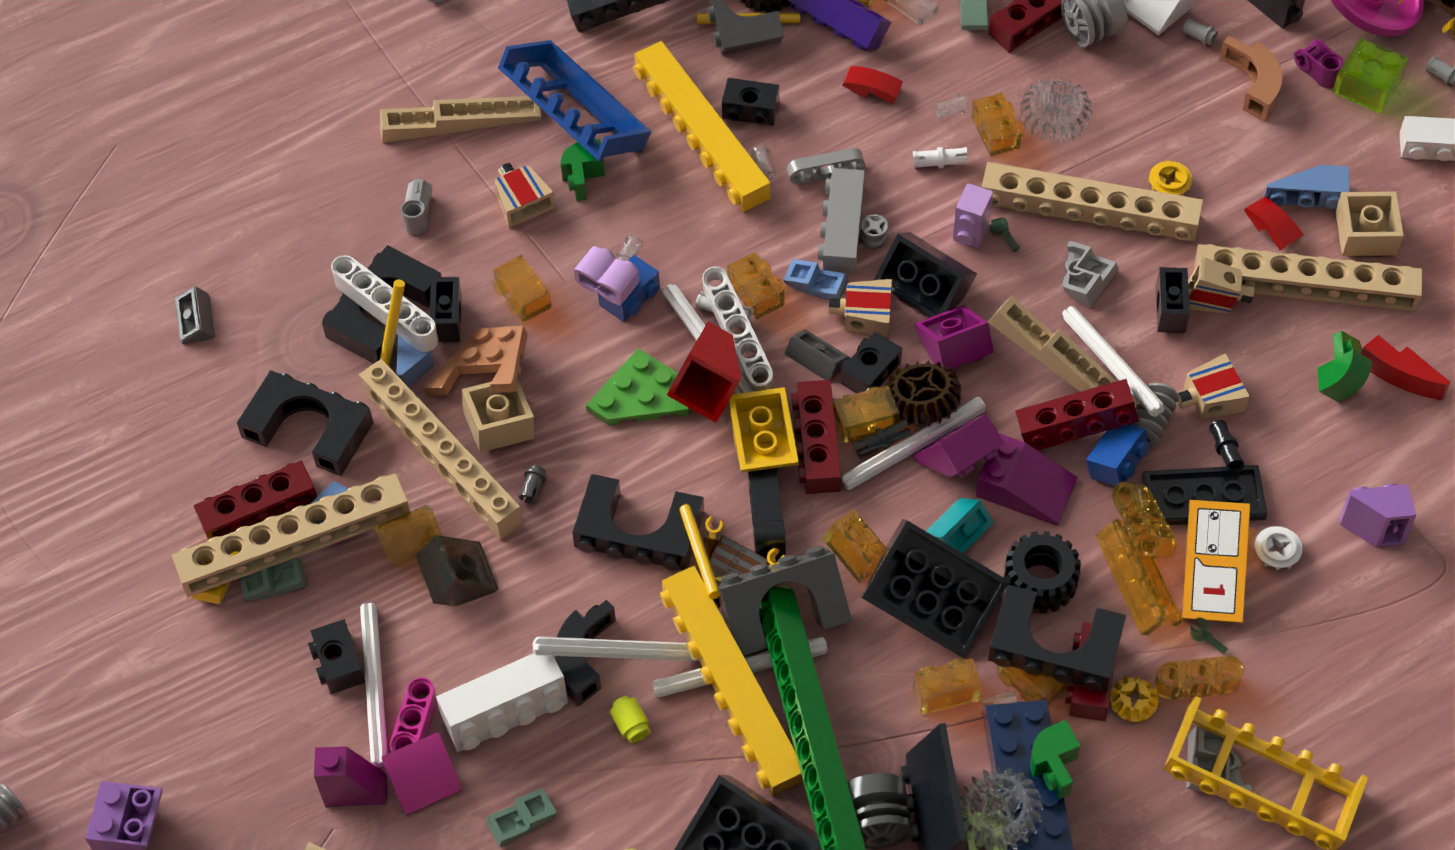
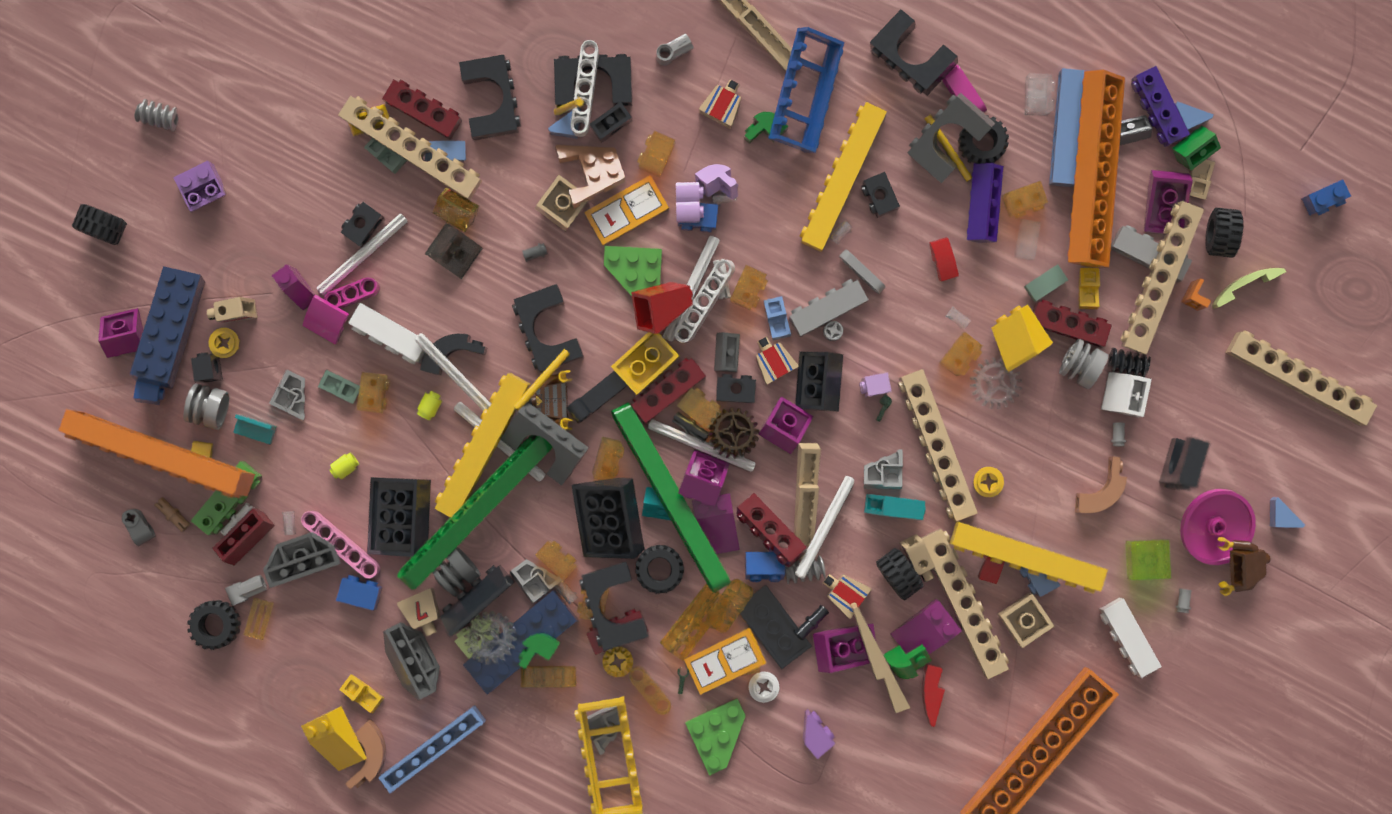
camera: 55 degrees right, 30 degrees up
tan brick [359,359,523,540] -> none
white pin [913,147,968,168] -> none
black brick [1156,267,1190,333] -> none
magenta piece [1294,39,1344,88] -> none
none -> clear yellow brick [357,372,390,413]
none -> light grey slope [510,559,563,604]
none -> clear yellow beam [520,666,576,688]
none -> tile [584,175,669,246]
none -> green beam [611,402,731,593]
none -> bright green plate [685,698,746,775]
none -> lavender brick [695,164,738,200]
none -> magenta slope [813,623,876,673]
none -> tan slope [851,603,910,713]
none -> teal slope [864,494,926,520]
none -> black tyre [876,548,924,601]
none -> magenta slope [890,599,962,654]
none -> yellow brick [949,522,1108,594]
none -> yellow slope [991,304,1053,372]

